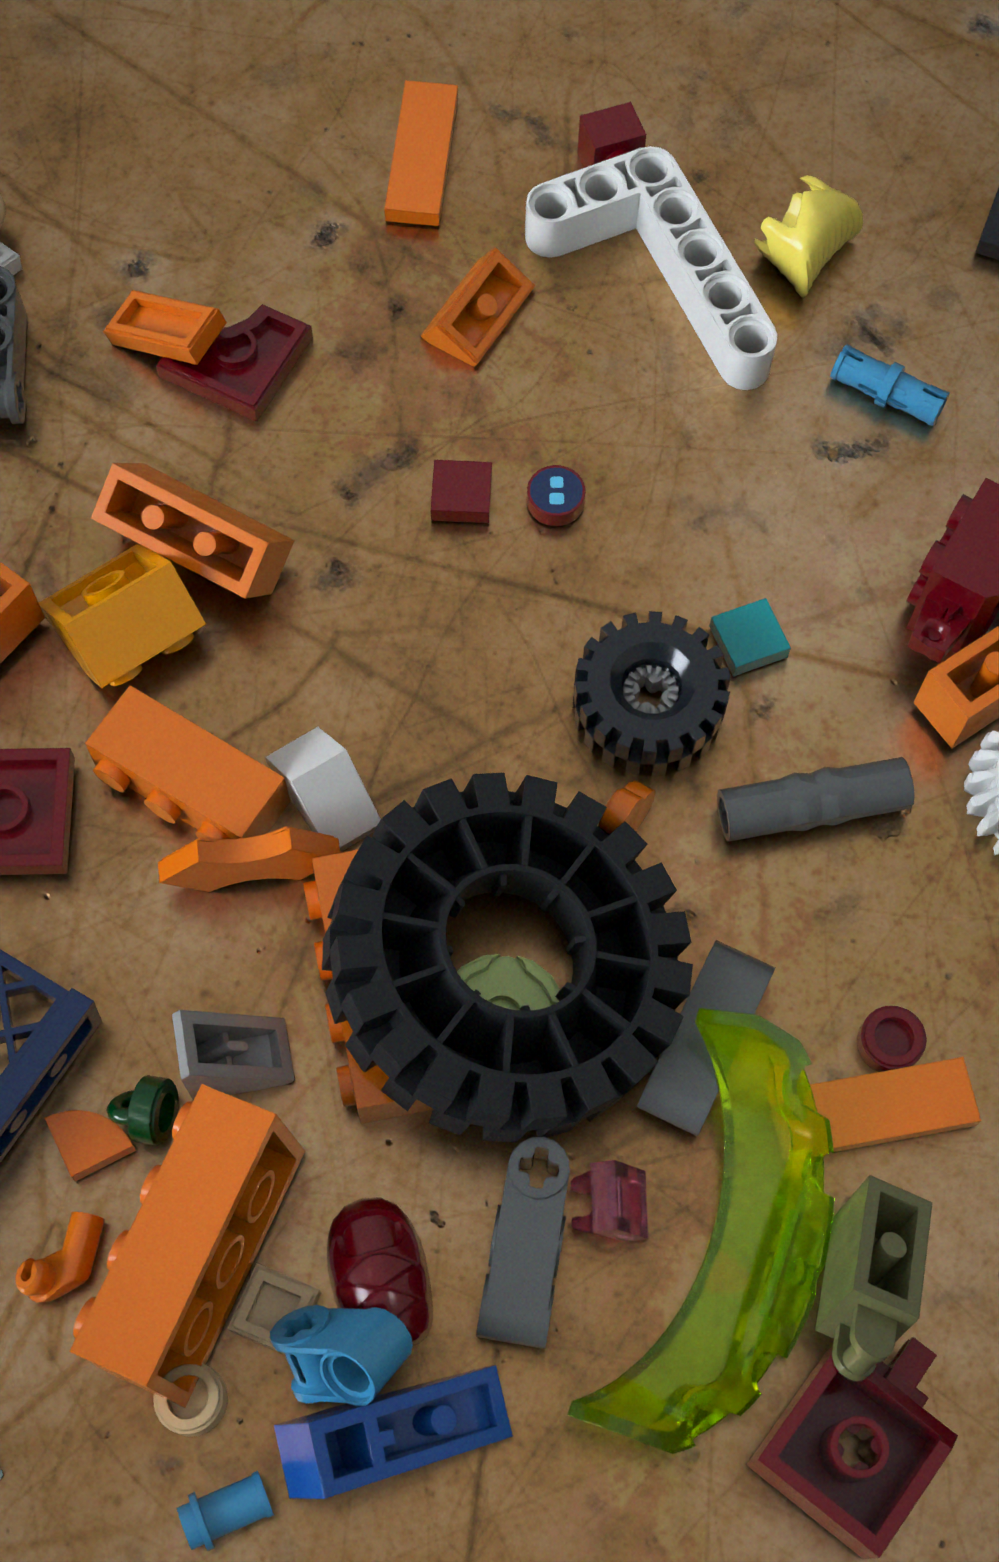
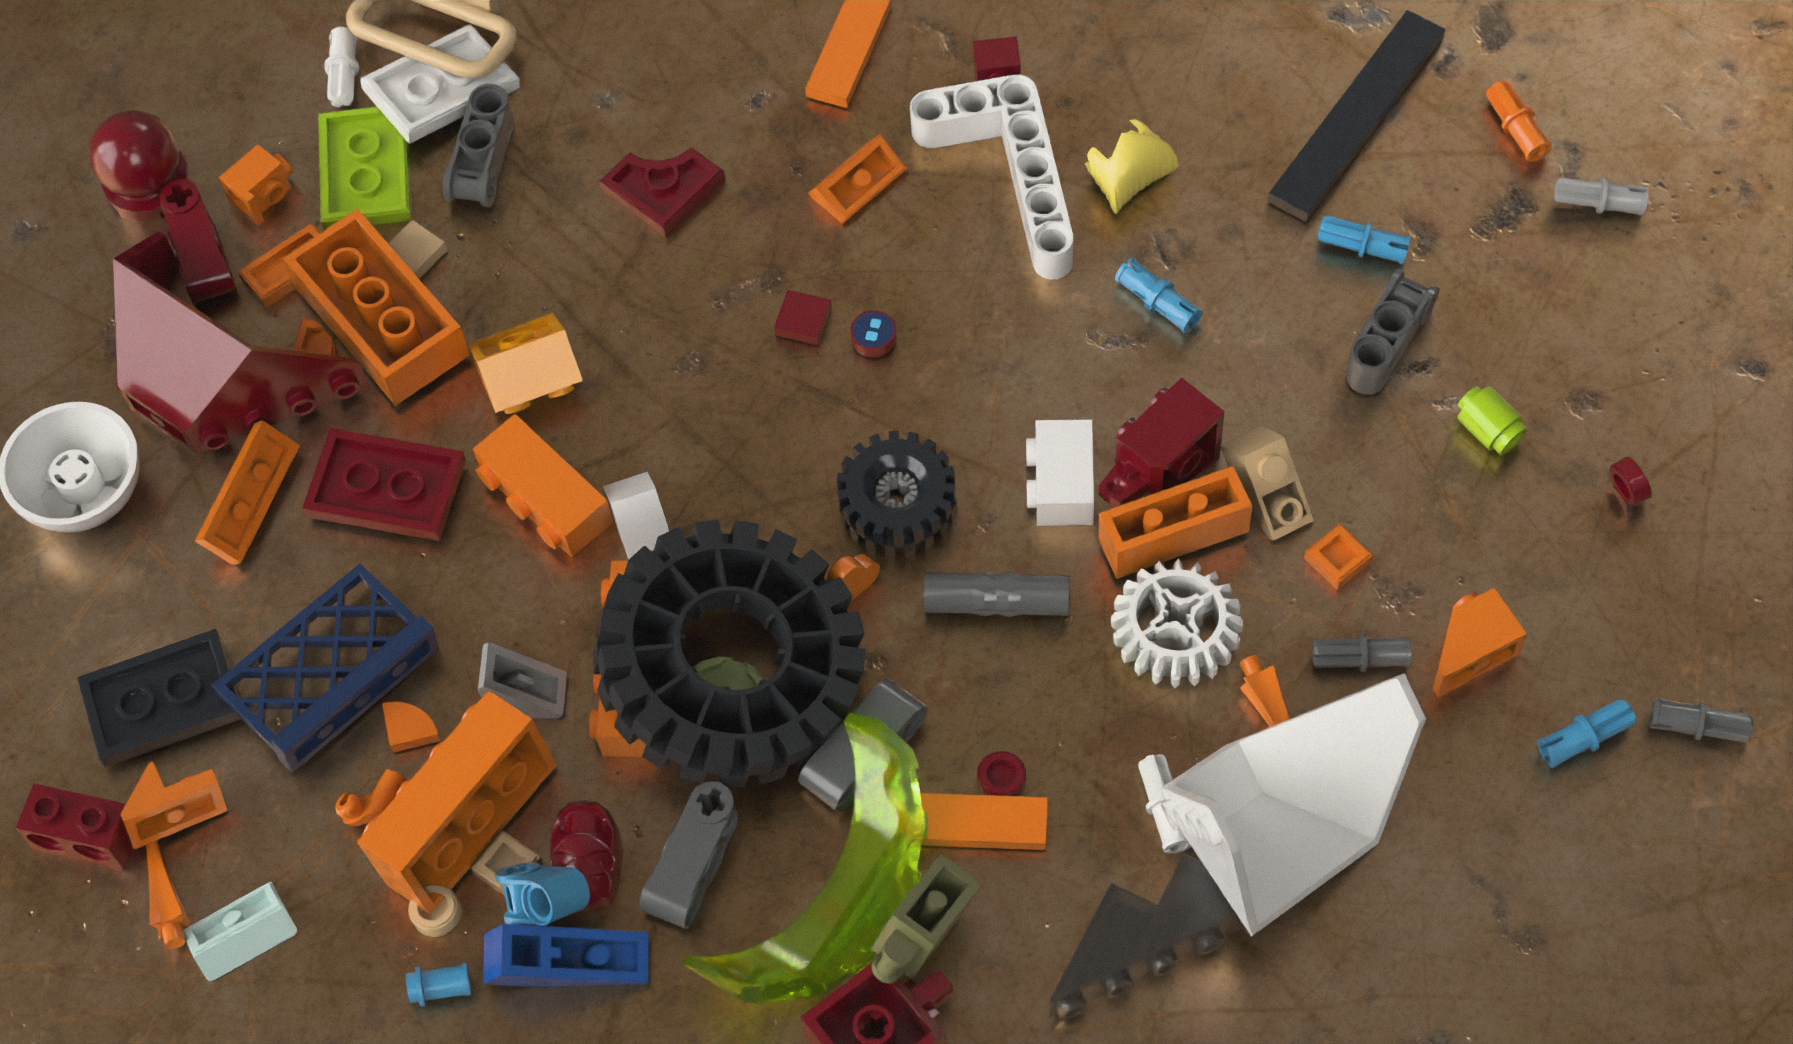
camera: 20 degrees right, 5 degrees down
orange brick [91,463,295,598] -> none
orange tile [103,290,227,365] -> none
dark green tile [106,1075,179,1146] -> none
orange tile [158,826,340,892] -> none
clear pink tile [570,1160,649,1242] -> none
teal tile [709,598,791,677] -> none
none -> white brick [1026,420,1094,526]

